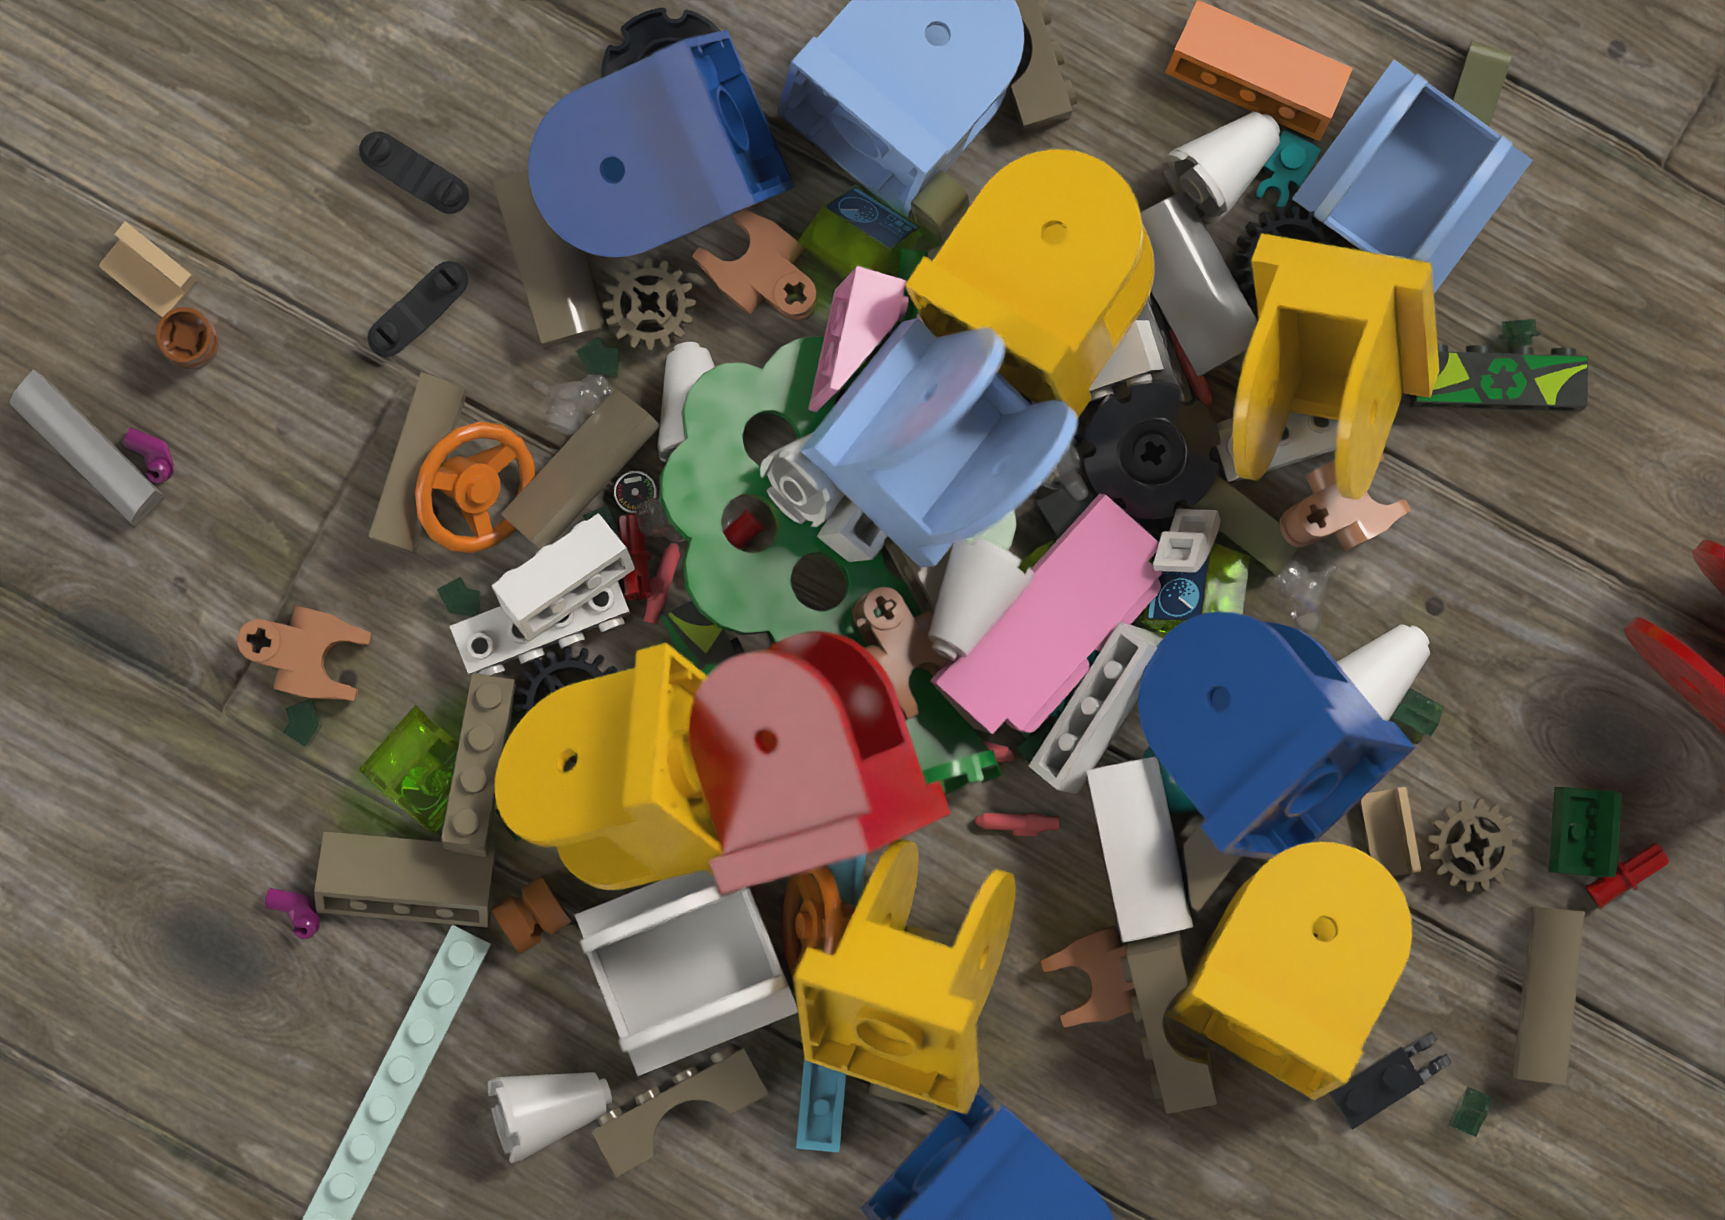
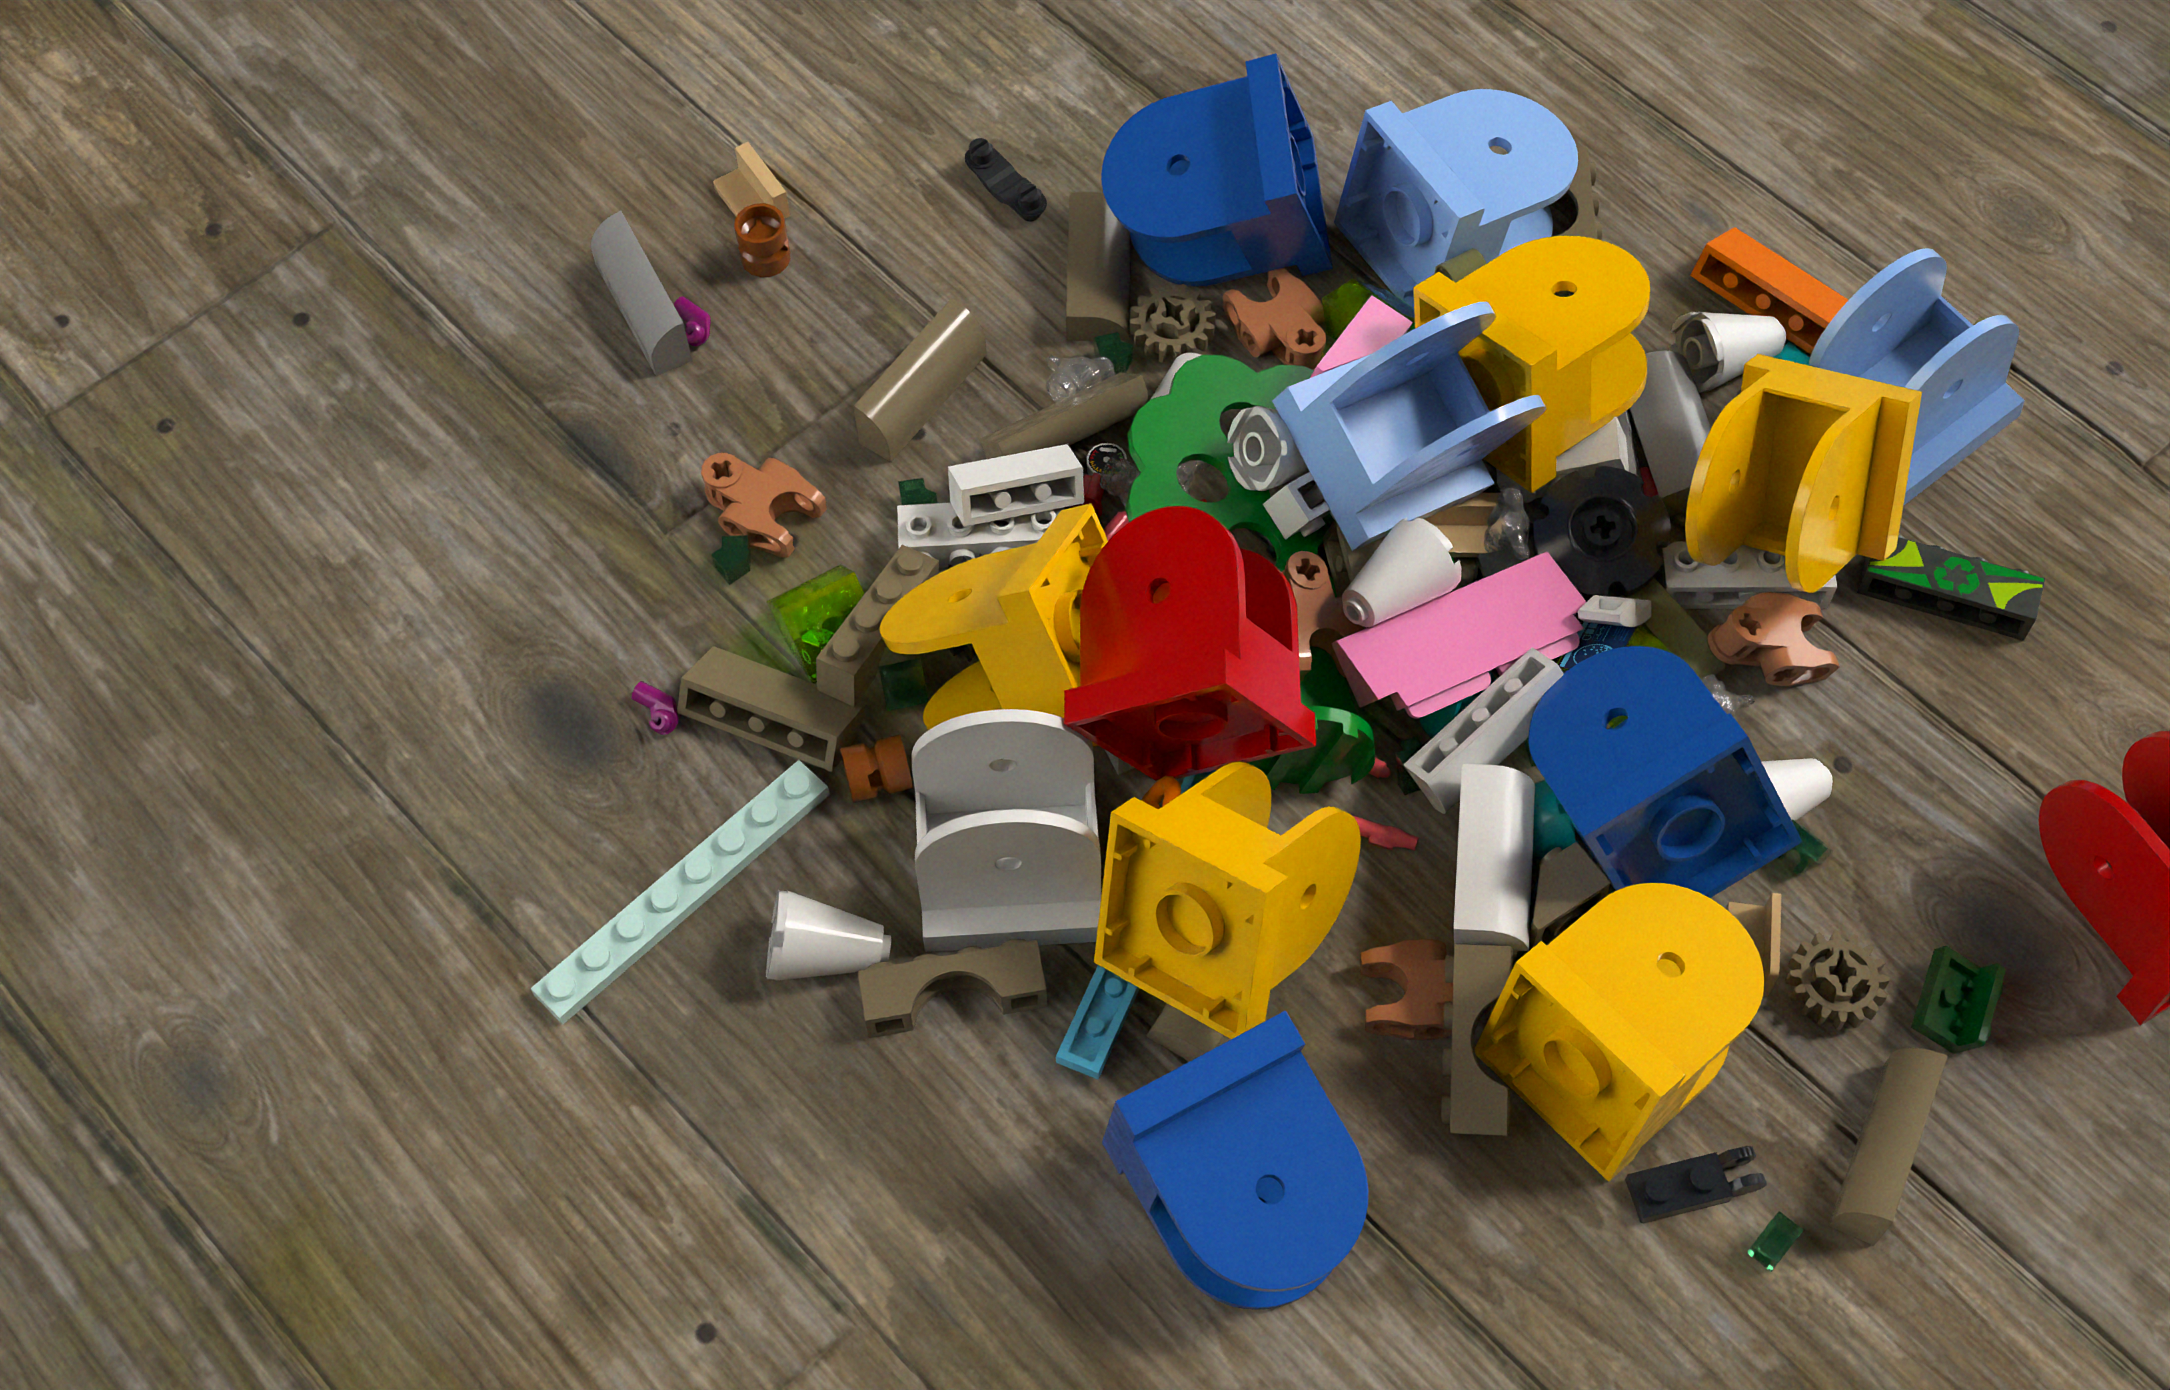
camera: 25 degrees right, 25 degrees down
black piece [367,261,468,357] -> none
orange piece [414,421,535,553] -> none
clear green plate [1498,319,1541,347] -> none
red axle [1585,843,1669,910] -> none

